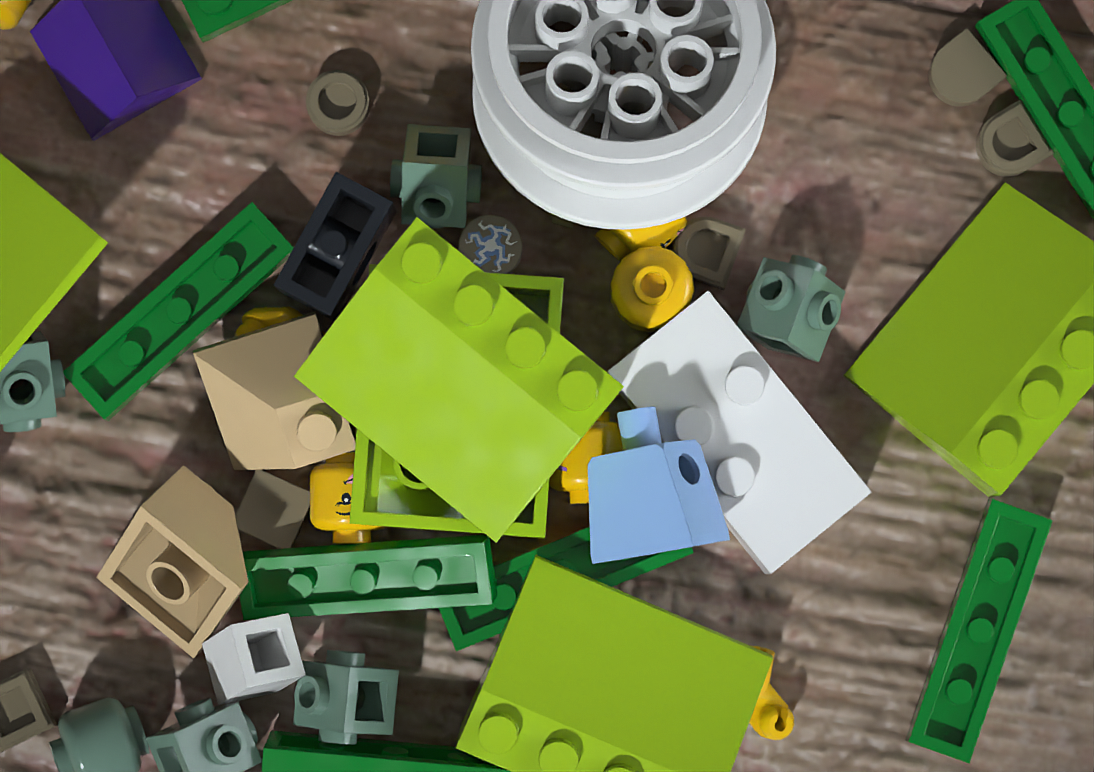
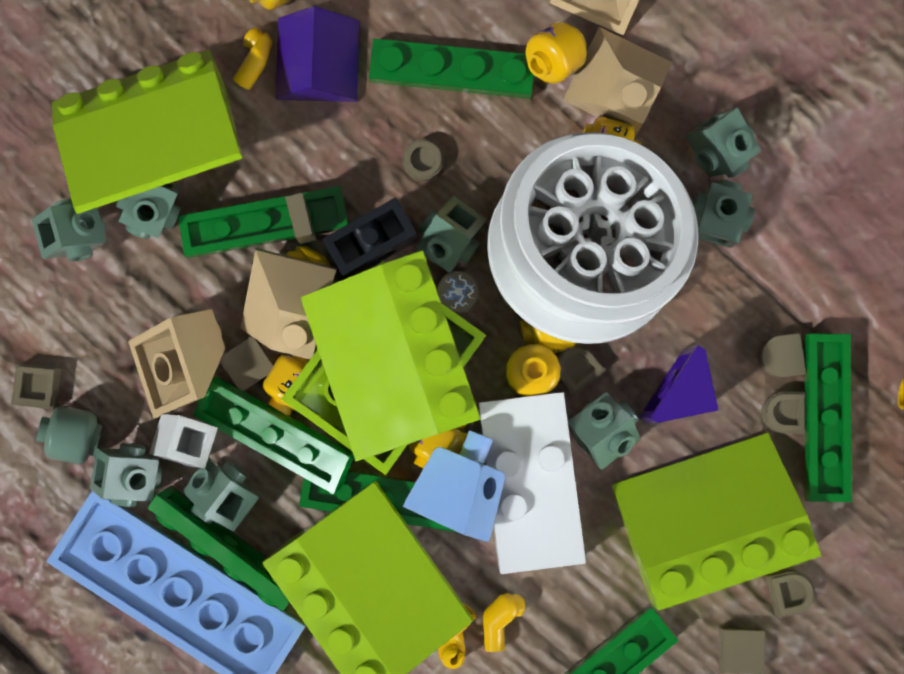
camera: 30 degrees right, 0 degrees up
none -> yellow arm [233,28,273,90]
none -> dark tan tile [285,193,317,244]
none -> yellow arm [483,593,526,652]
none -> dark purple slope [638,345,719,423]

